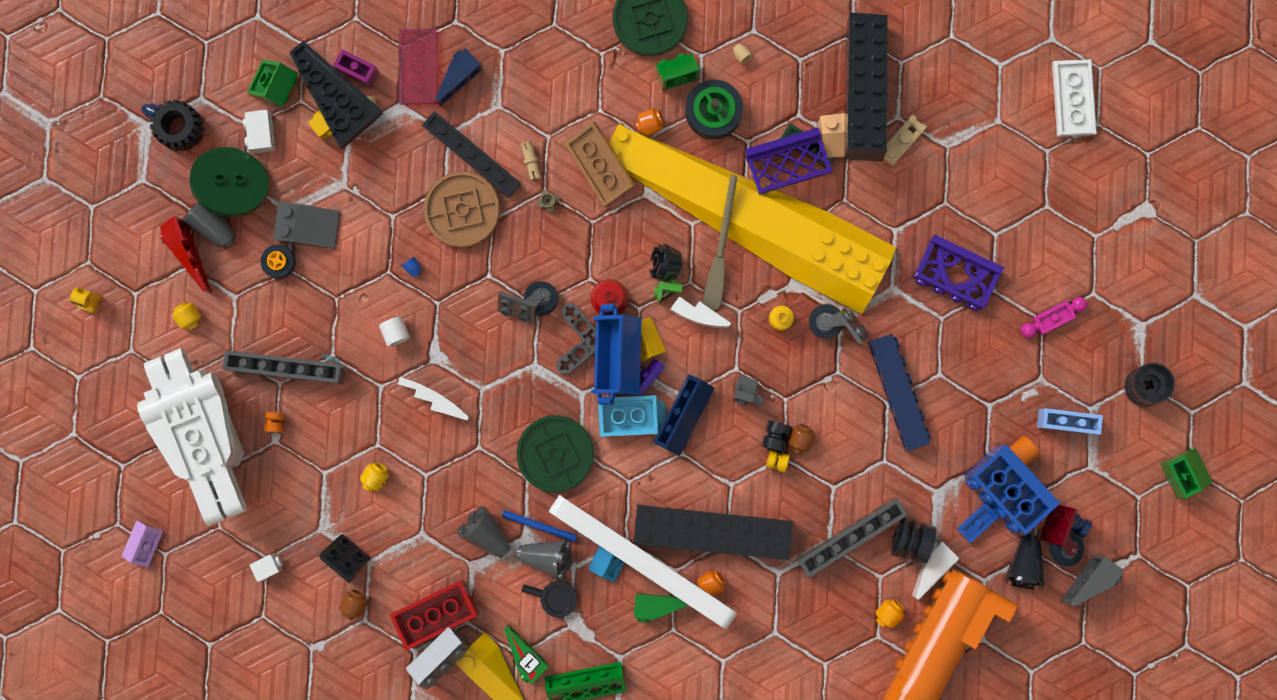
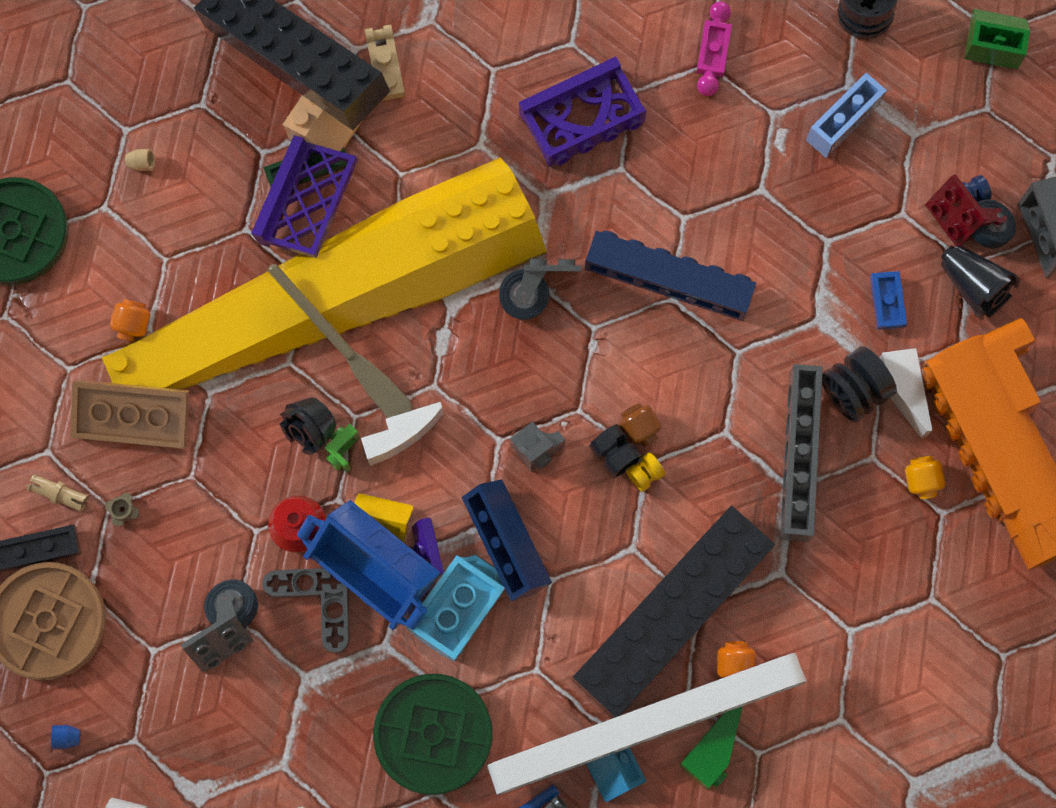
camera: 55 degrees left, 10 degrees down
green slope [656,53,699,91] -> none
wheel [685,79,743,140] -> none
yellow head [768,305,794,331] -> none
blue brick [964,445,1060,535] -> none
orange piece [1009,436,1040,466] -> none

